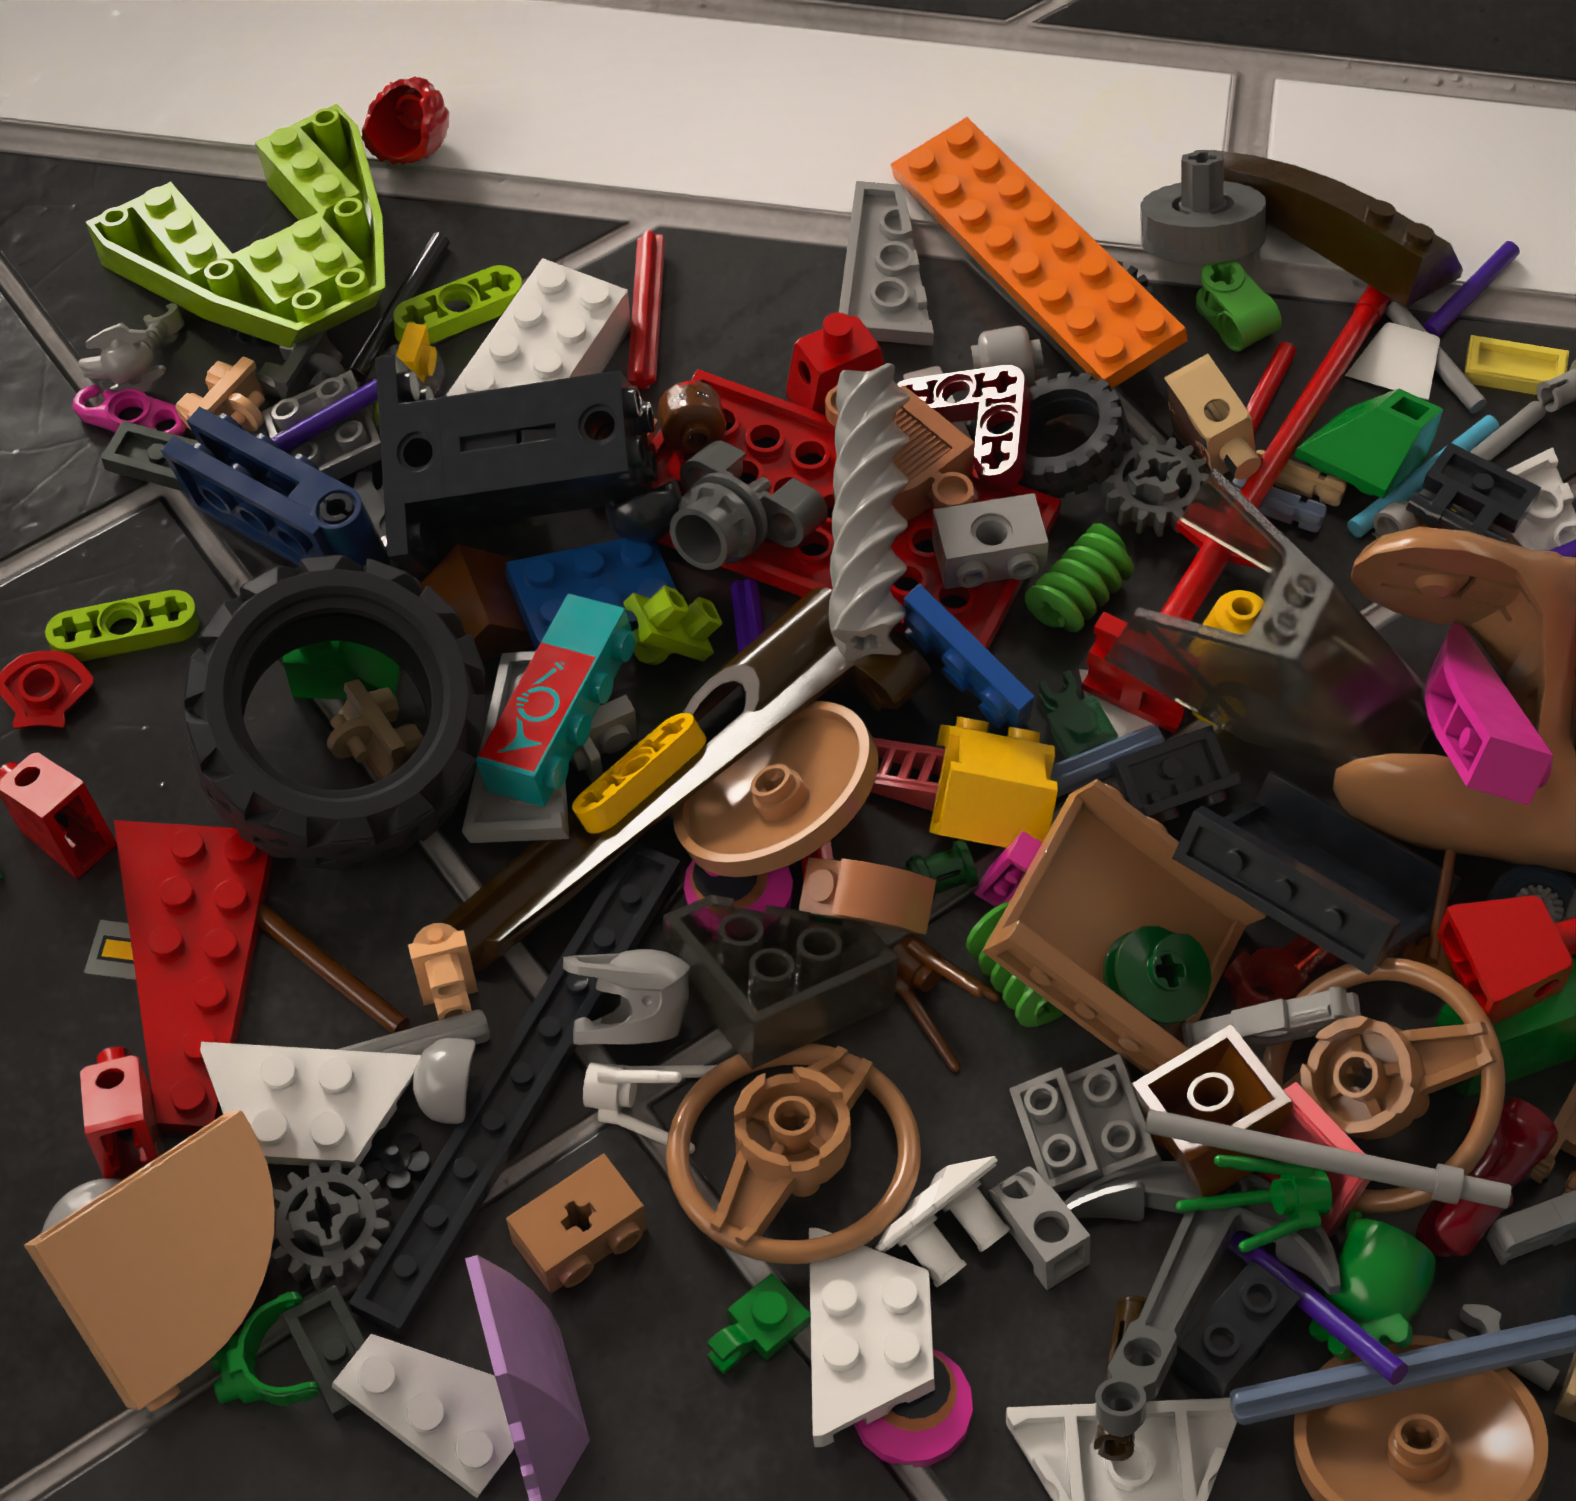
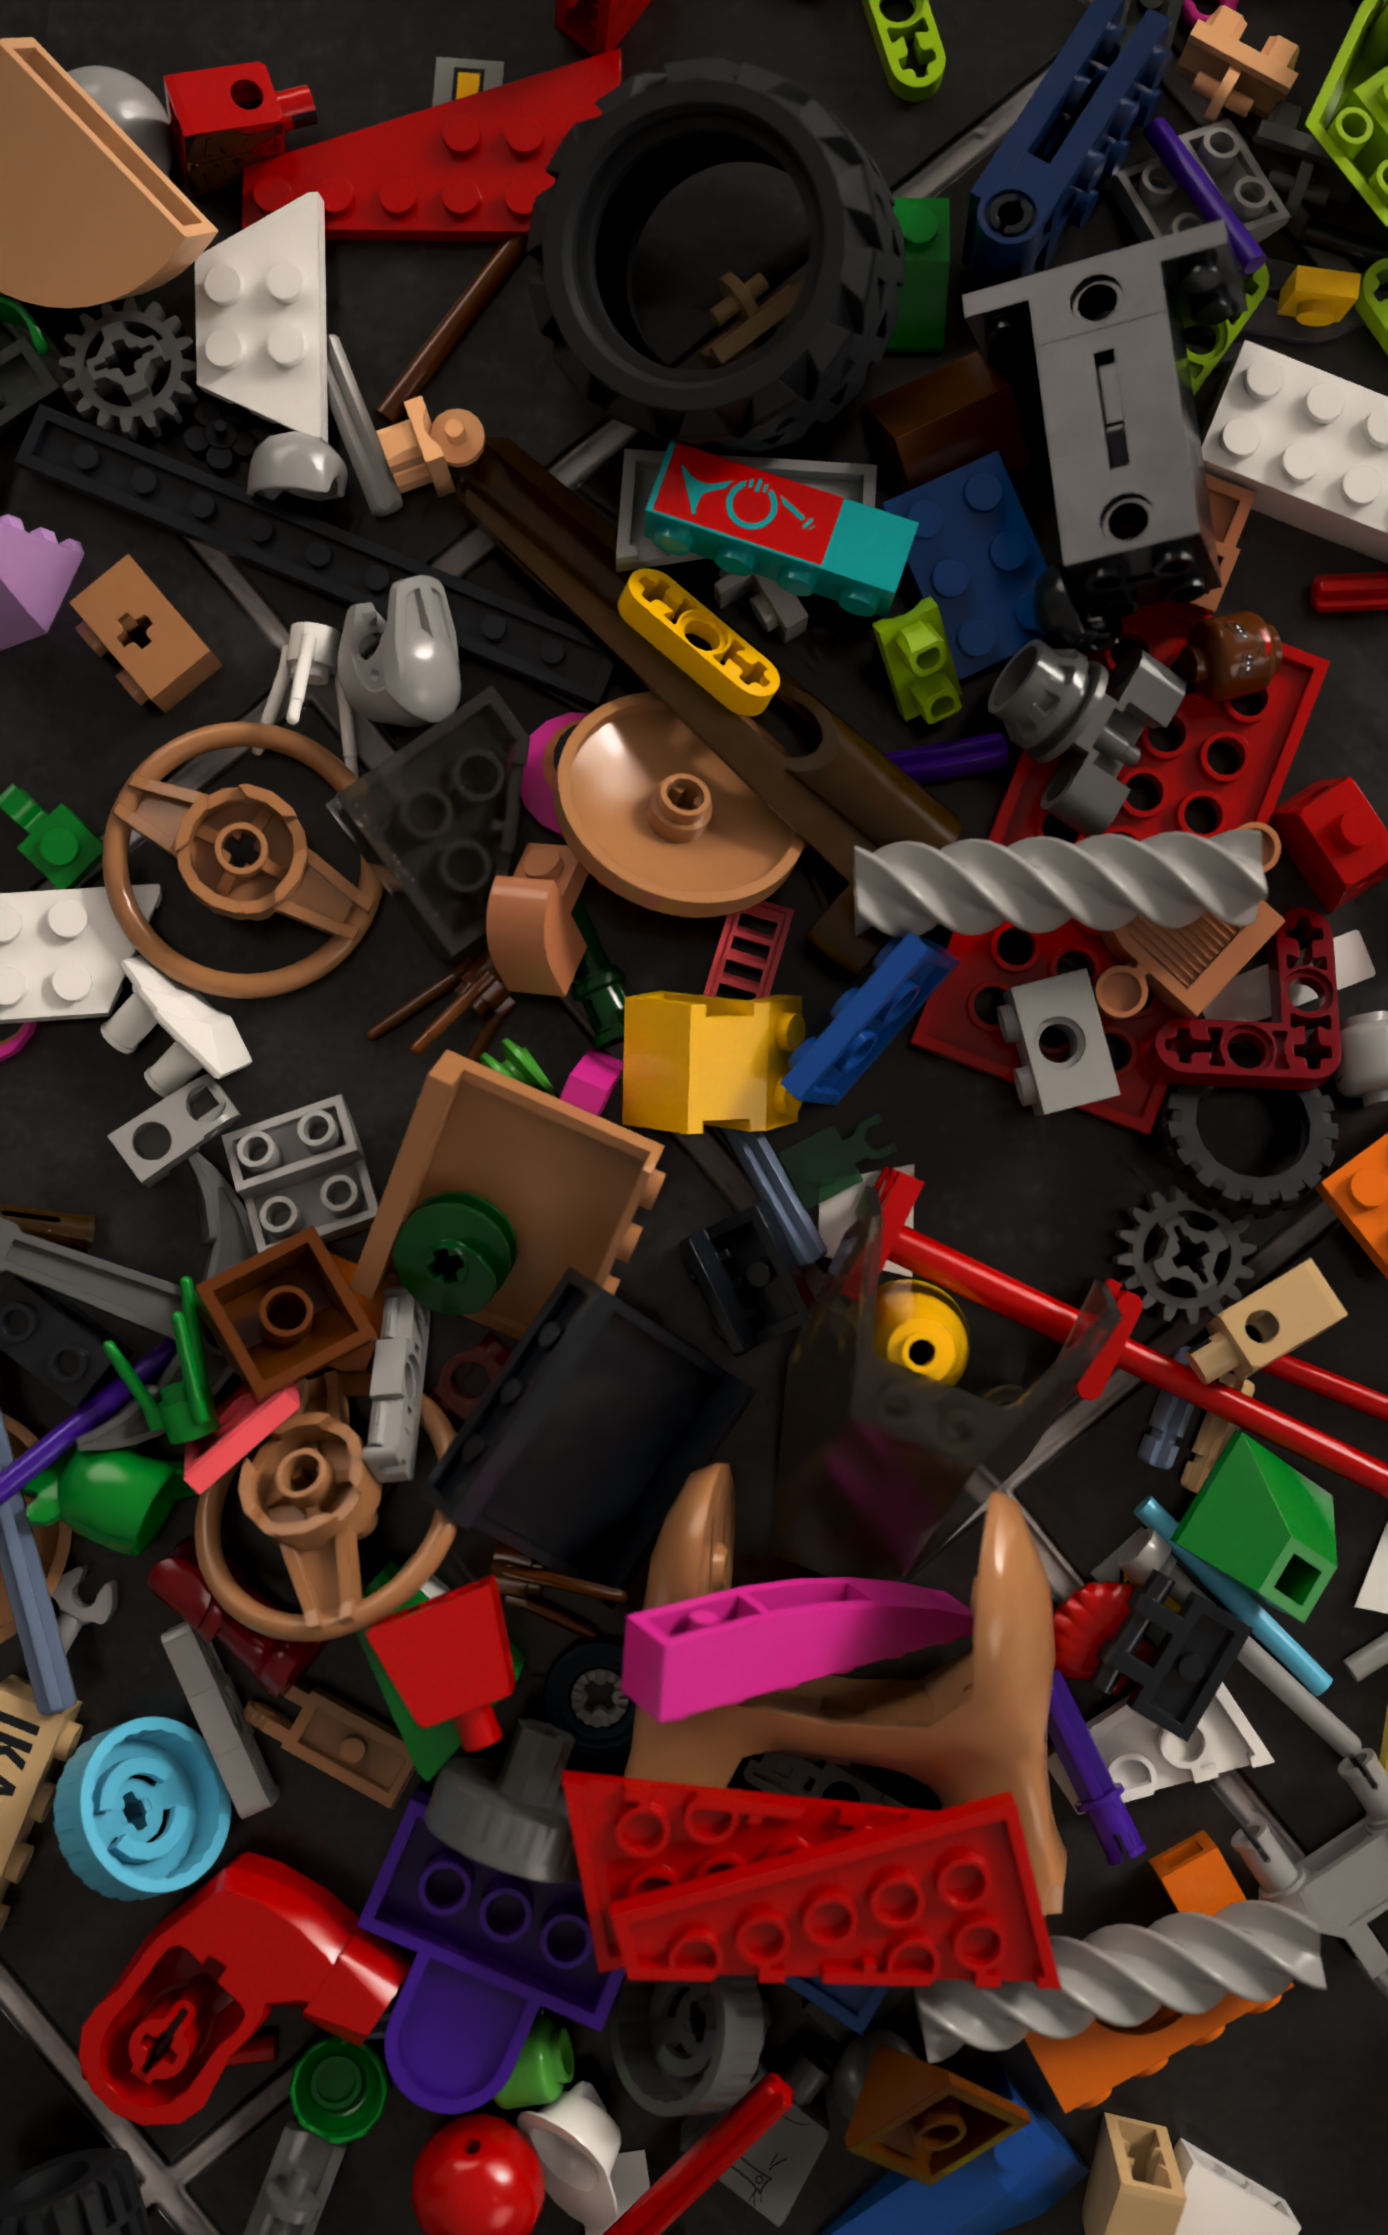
camera: 85 degrees right, 30 degrees up
bright green piece [1025,523,1134,633] -> none
light grey bar [1144,1109,1511,1209] -> none

